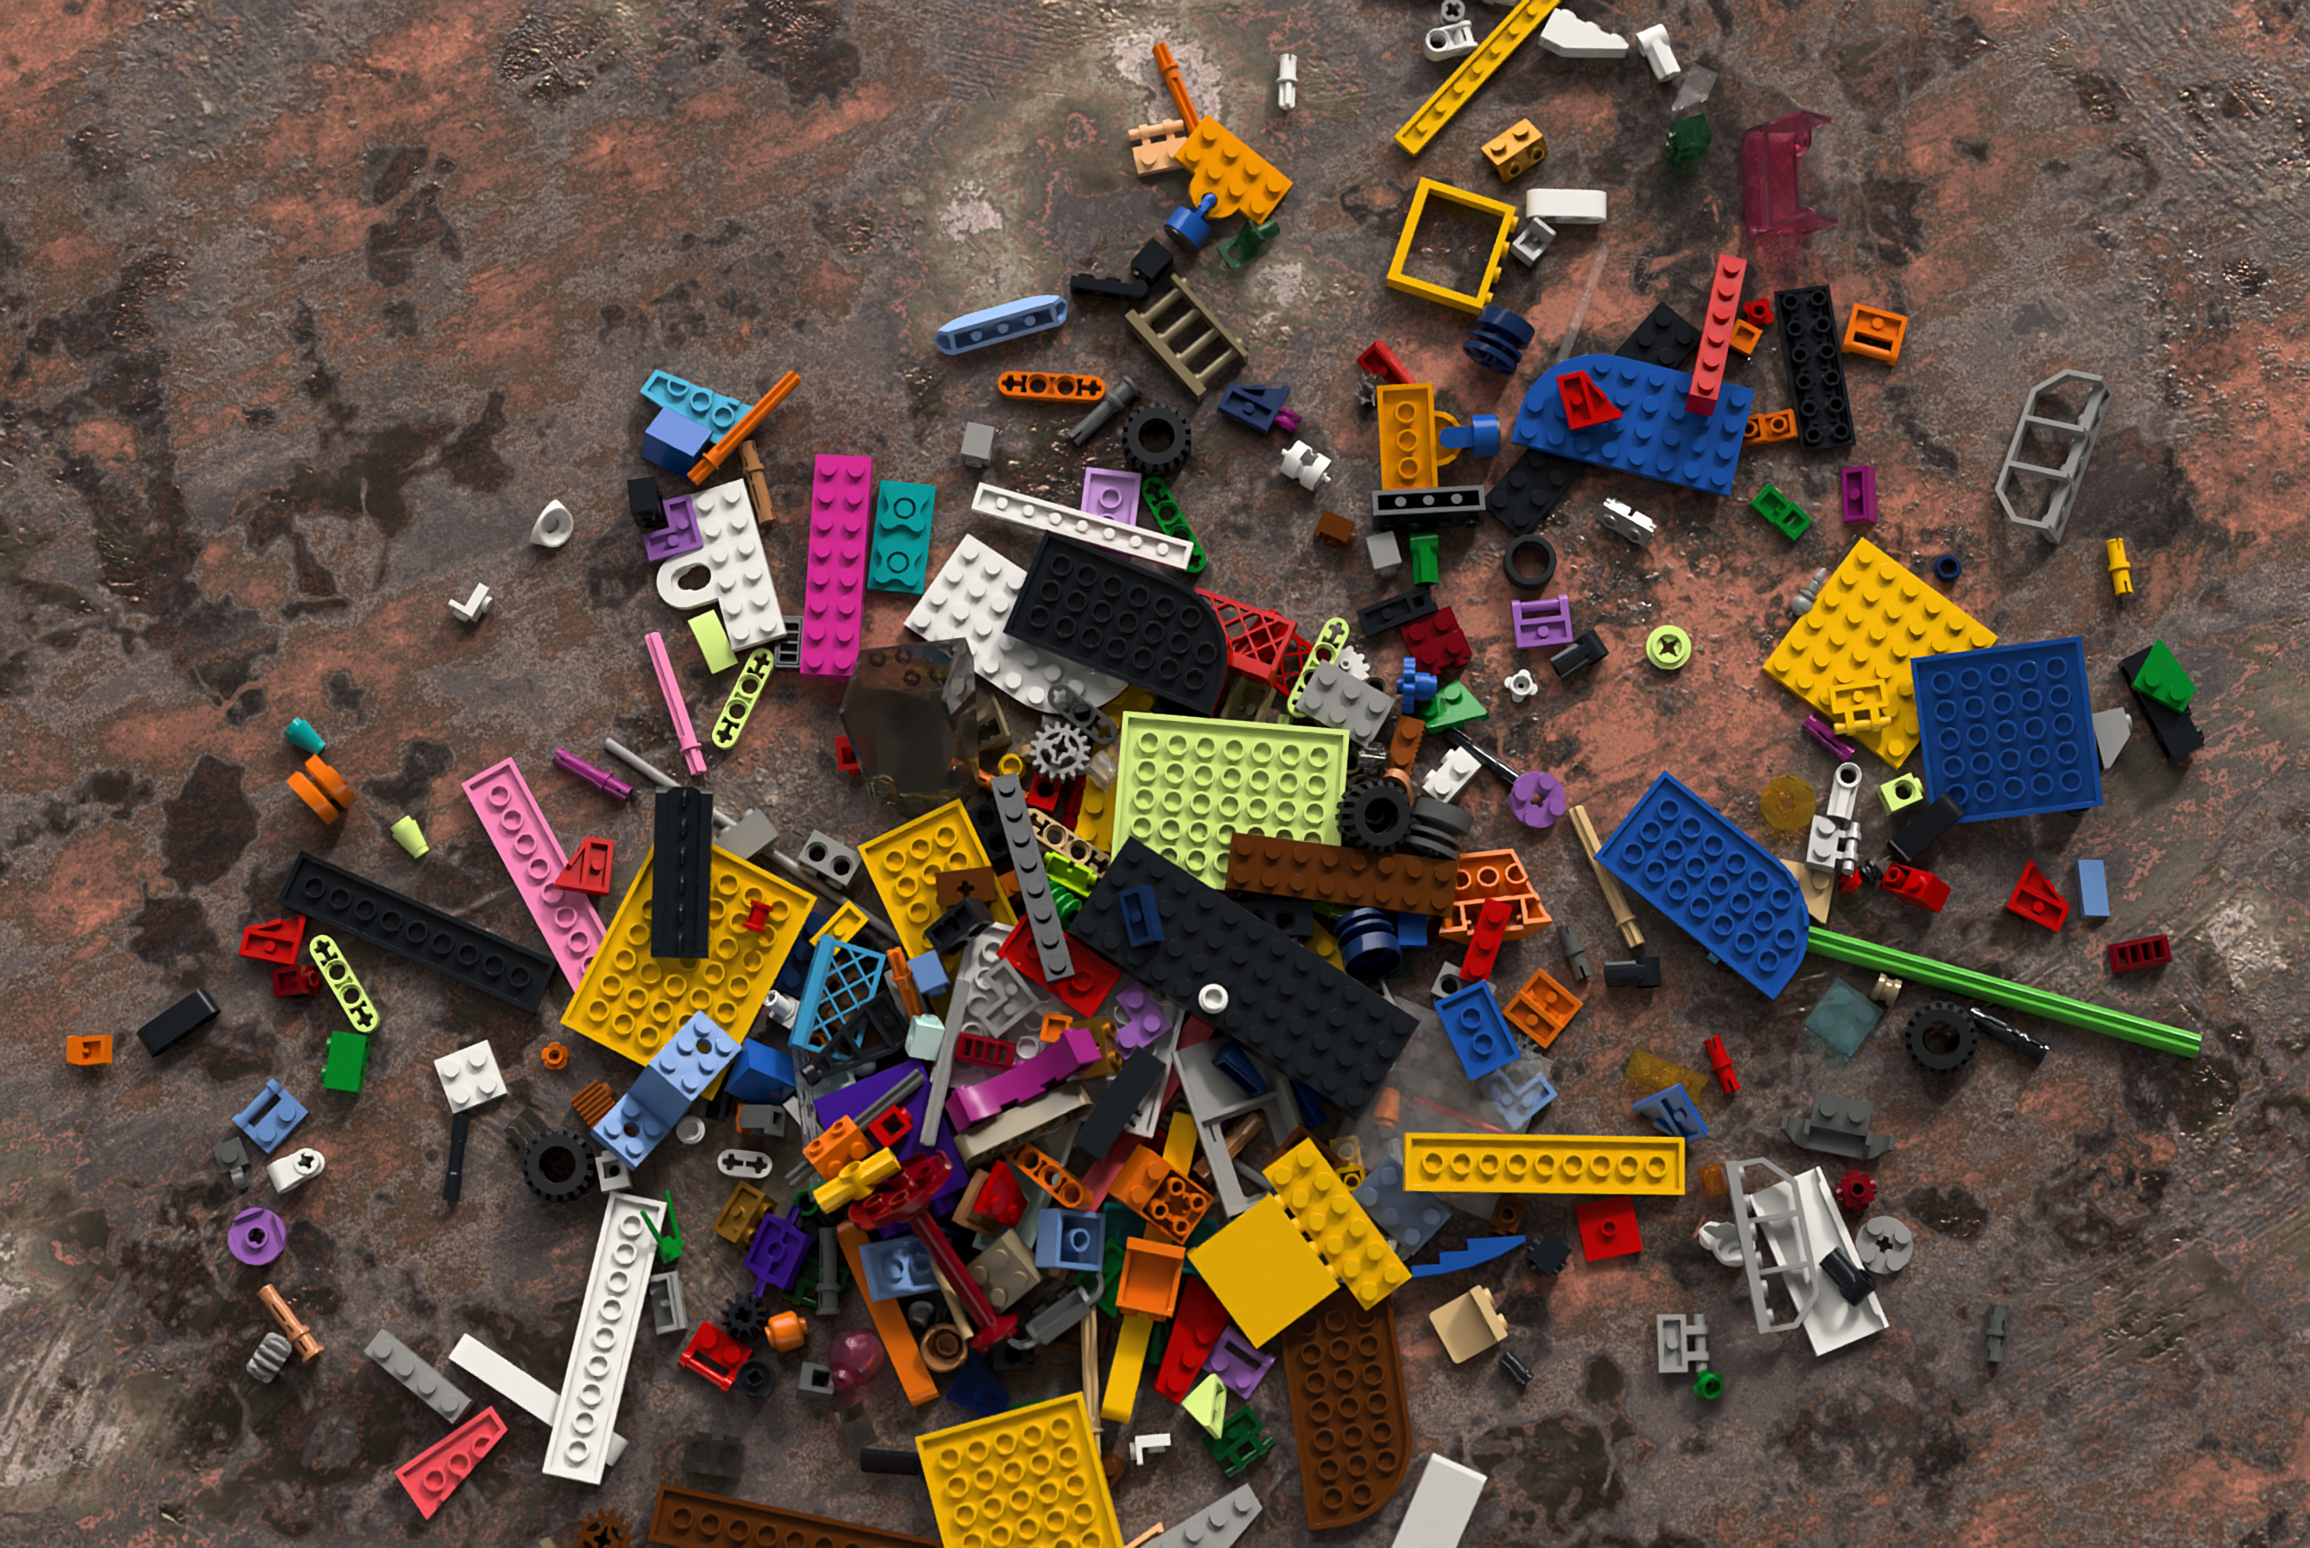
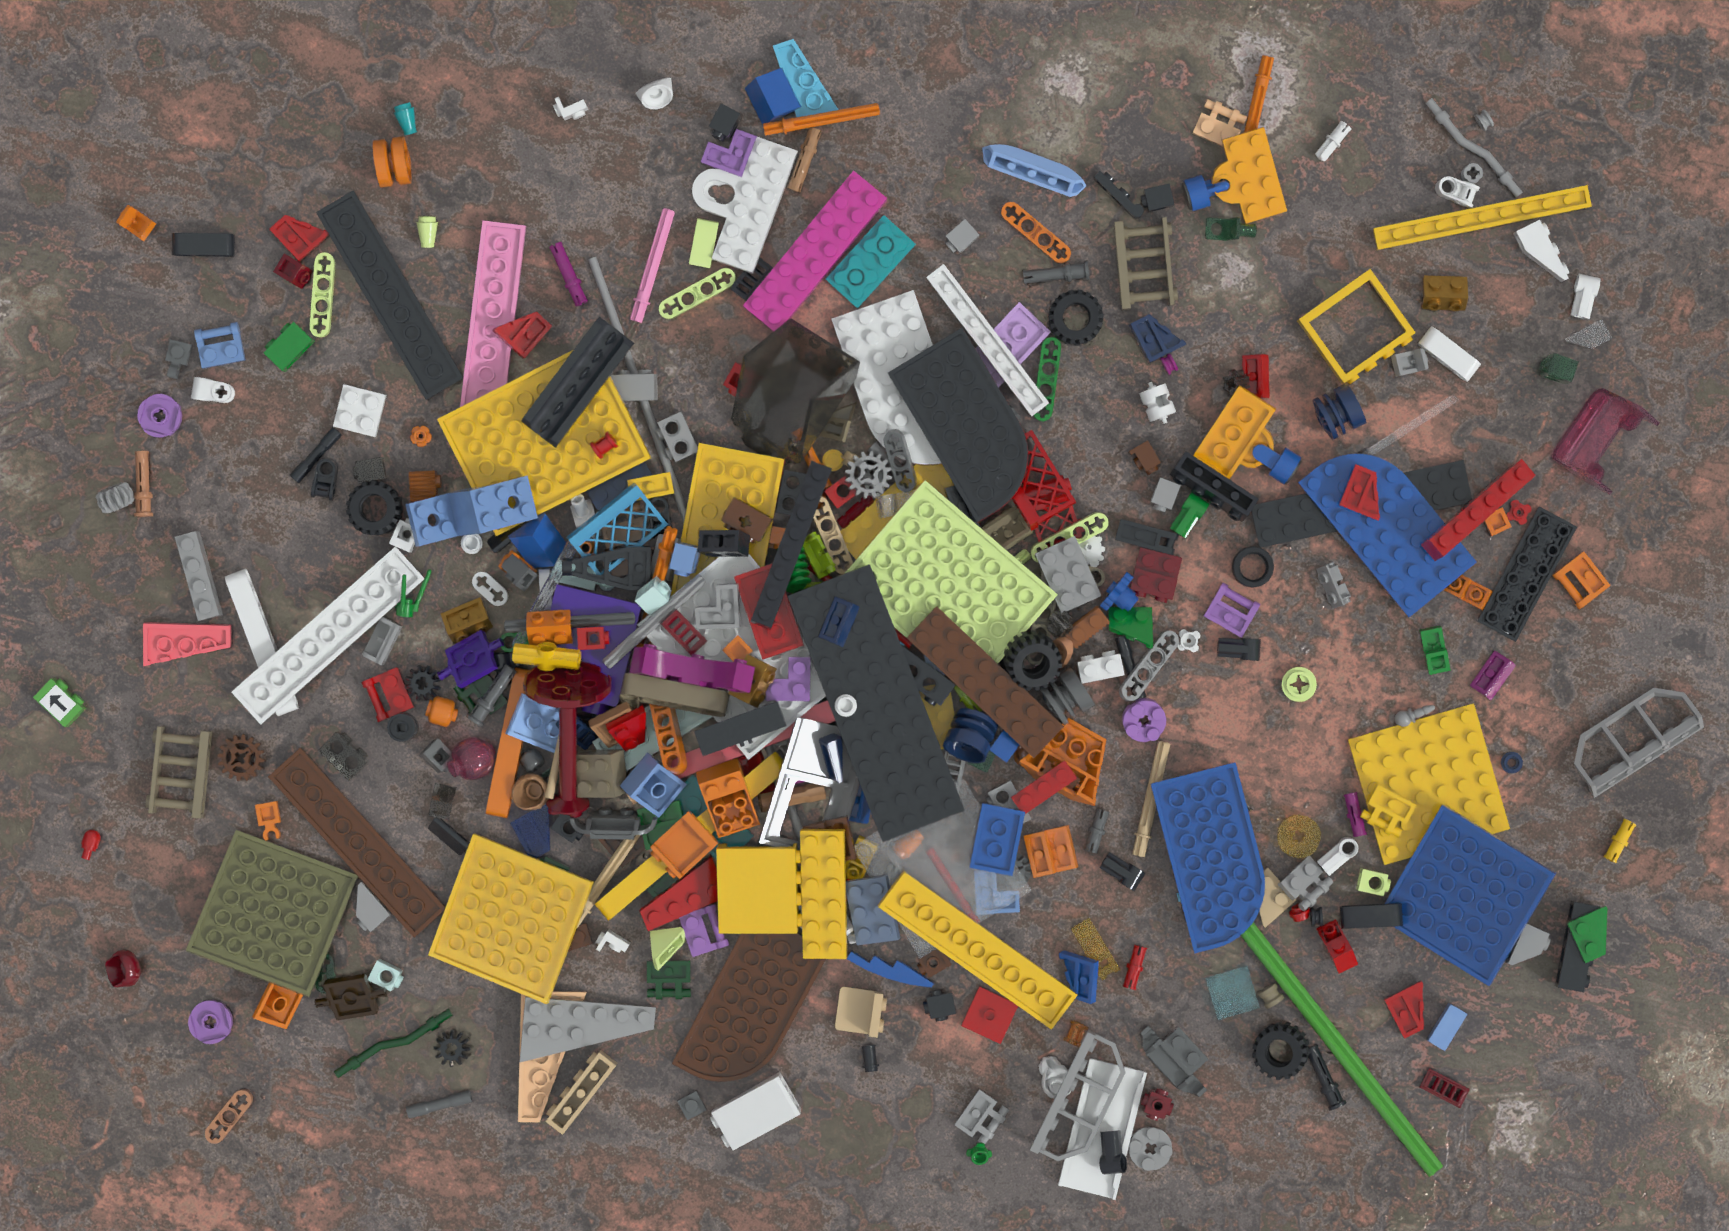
camera: 30 degrees right, 10 degrees up
none -> black piece [311,459,338,501]
none -> light grey beam [1119,631,1179,701]

